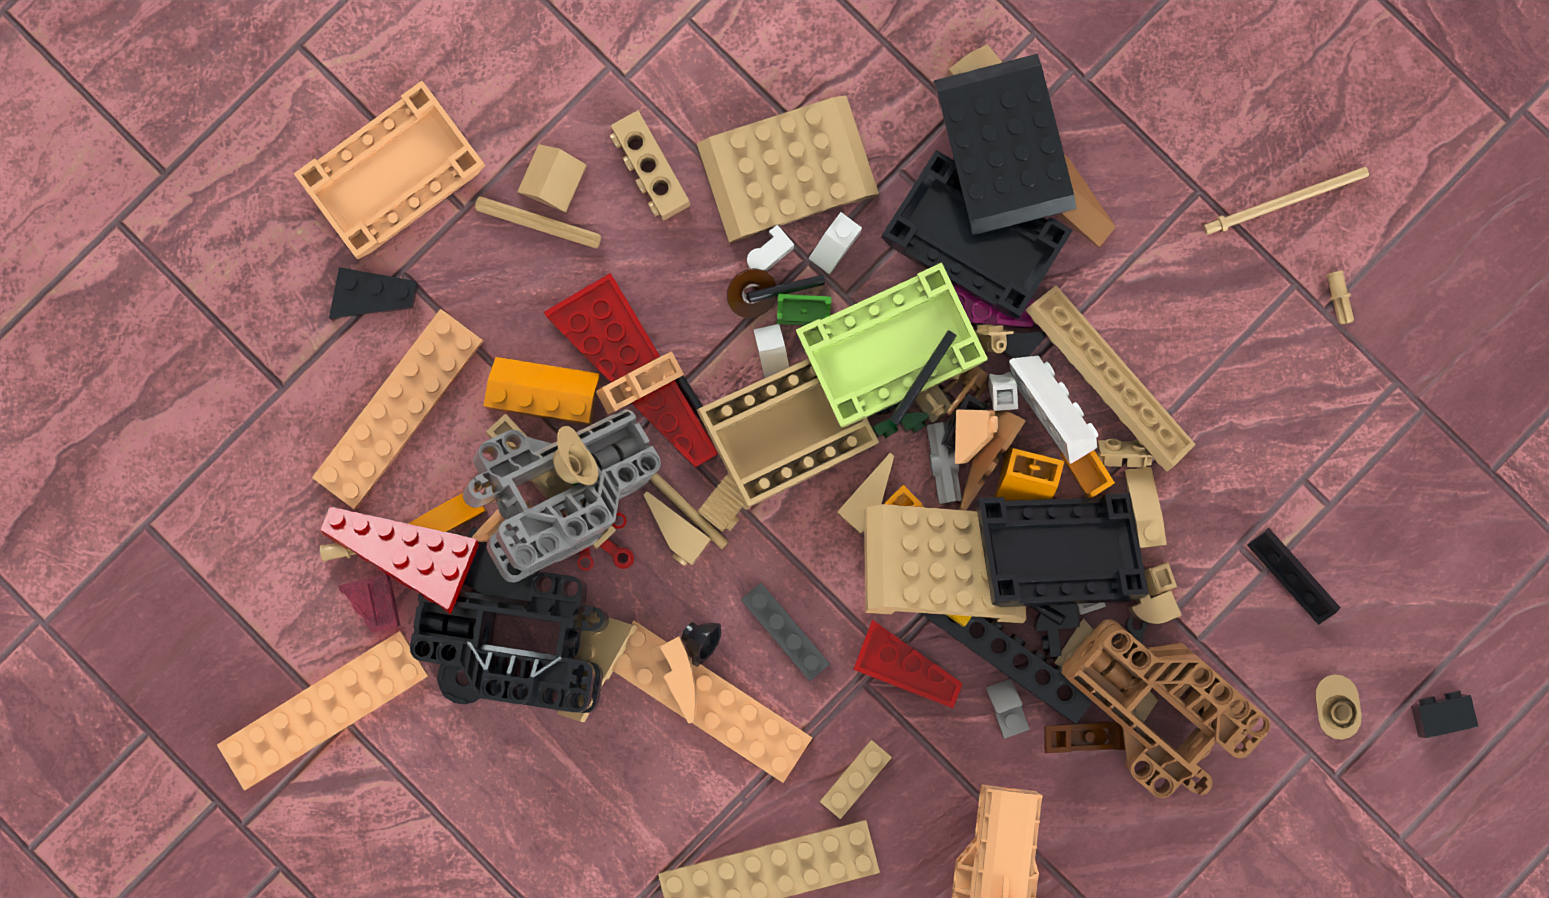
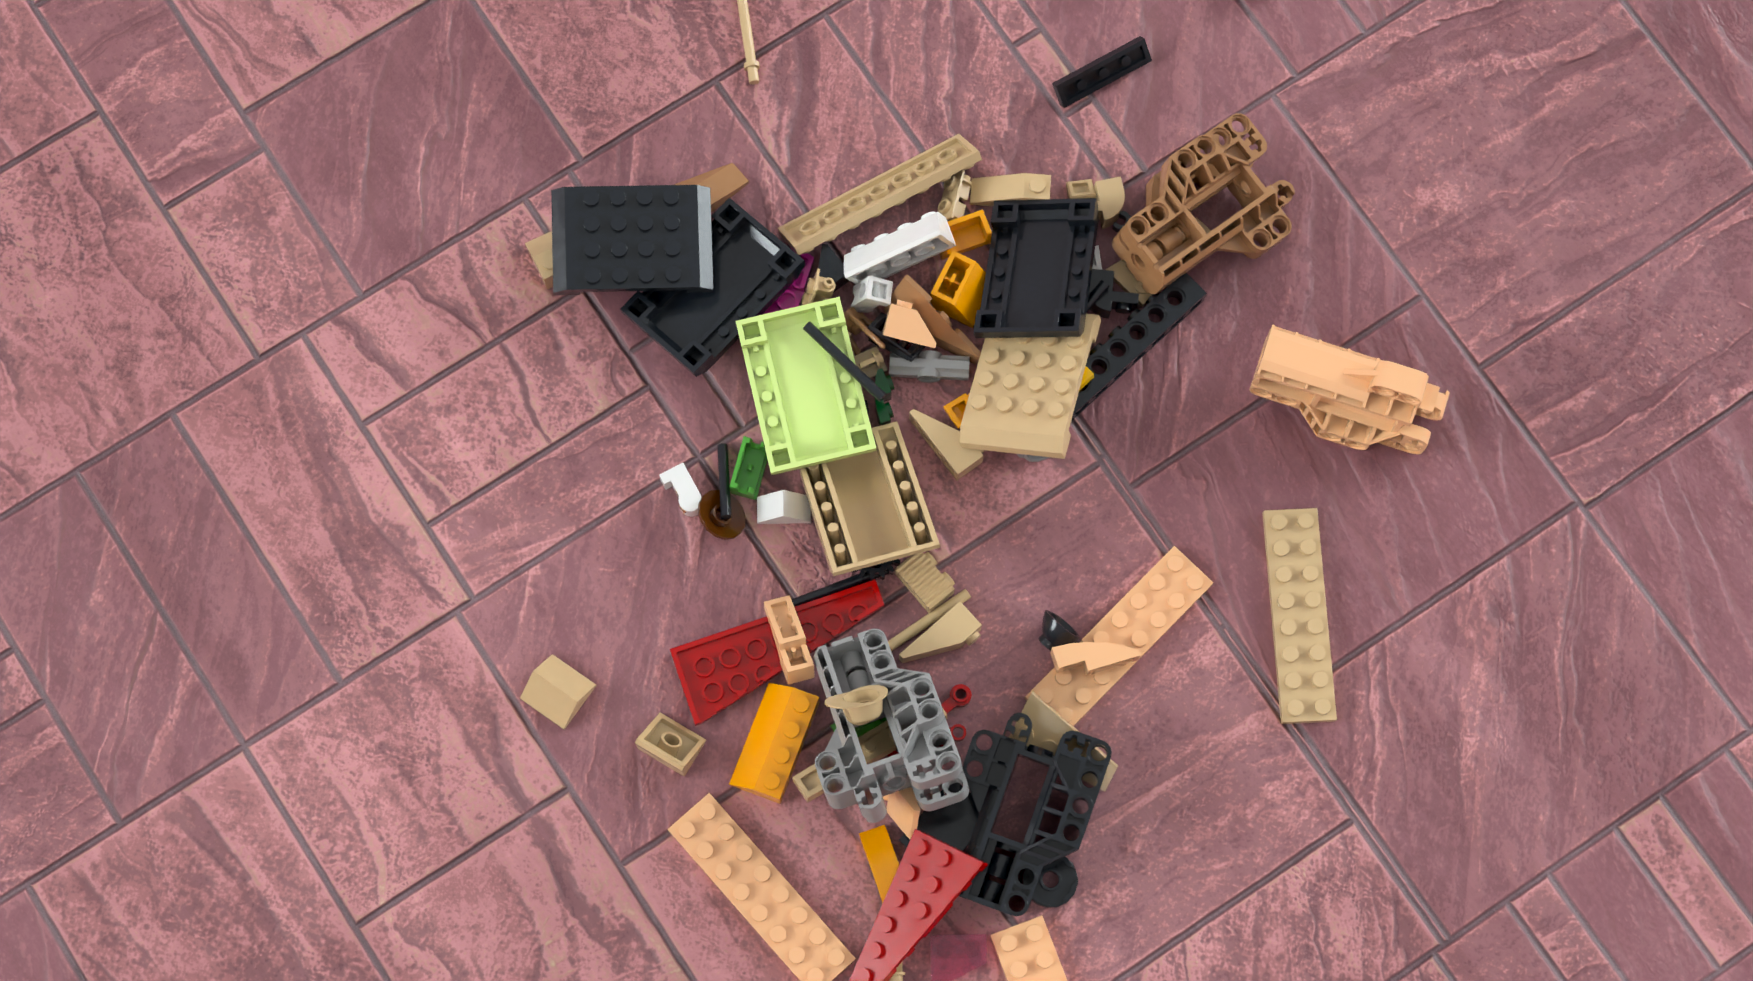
camera: 80 degrees left, 10 degrees down
light nougat slope [294,81,485,259] -> none
black wing [329,267,418,320] -> none
tan axle [475,196,601,249] -> none
tan brick [610,110,690,221] -> none
tan slope [697,96,879,244] -> none
dark grey plate [741,583,830,681] -> none
white slope [809,212,862,275] -> none
tan plate [820,740,892,819] -> none
red wing [853,620,963,708] -> none
light grey slope [985,679,1030,739] -> none
reddish brown slope [1044,722,1125,753] -> none
tan piece [1316,674,1362,740] -> none
none -> tan slope [635,713,706,777]

